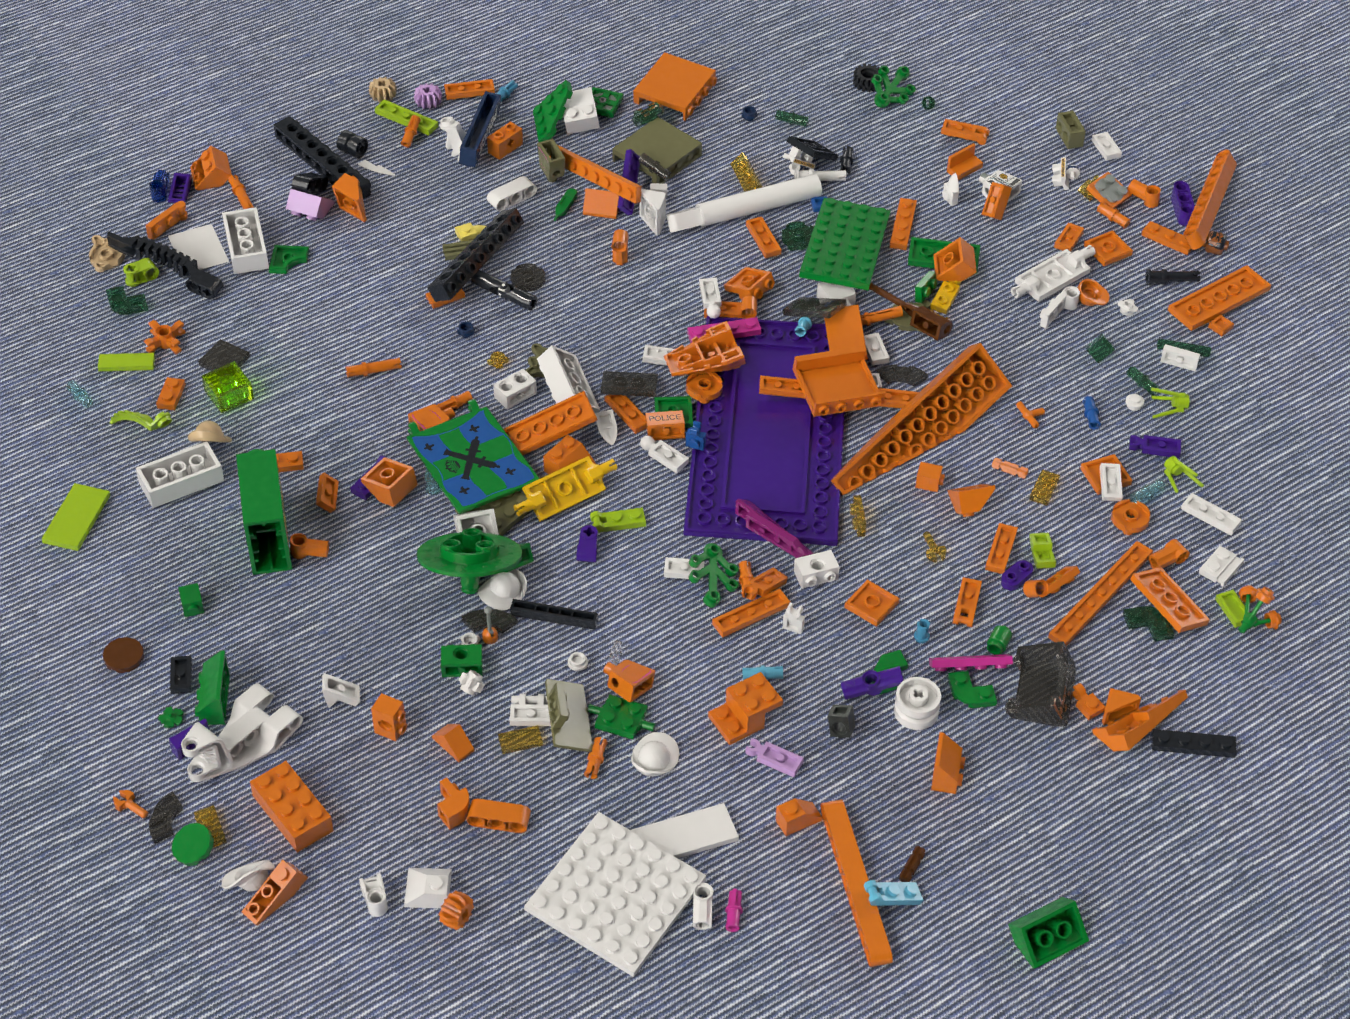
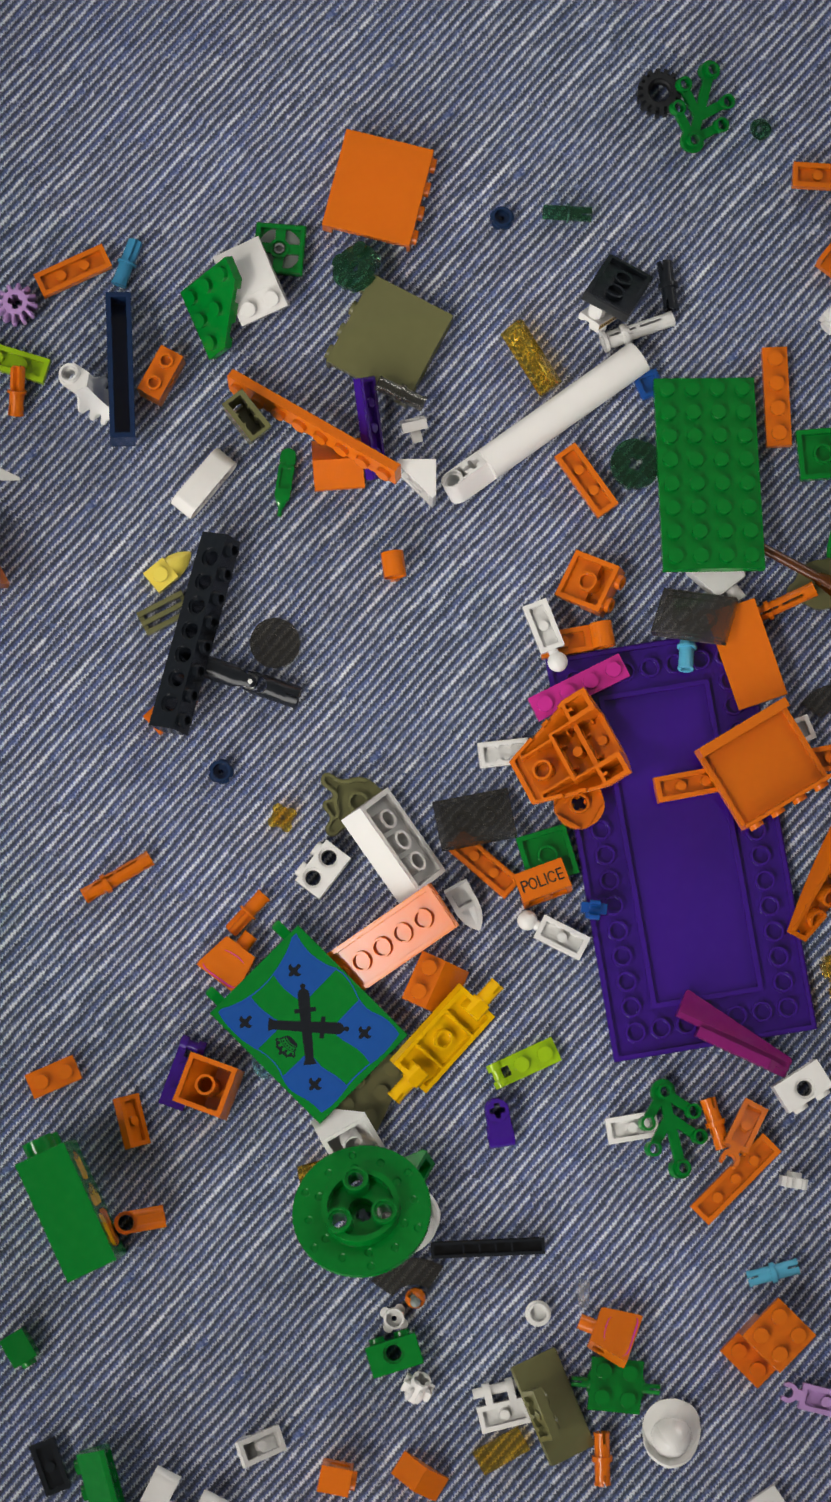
camera: 15 degrees left, 35 degrees up
white plate [864,333,890,366] -> none

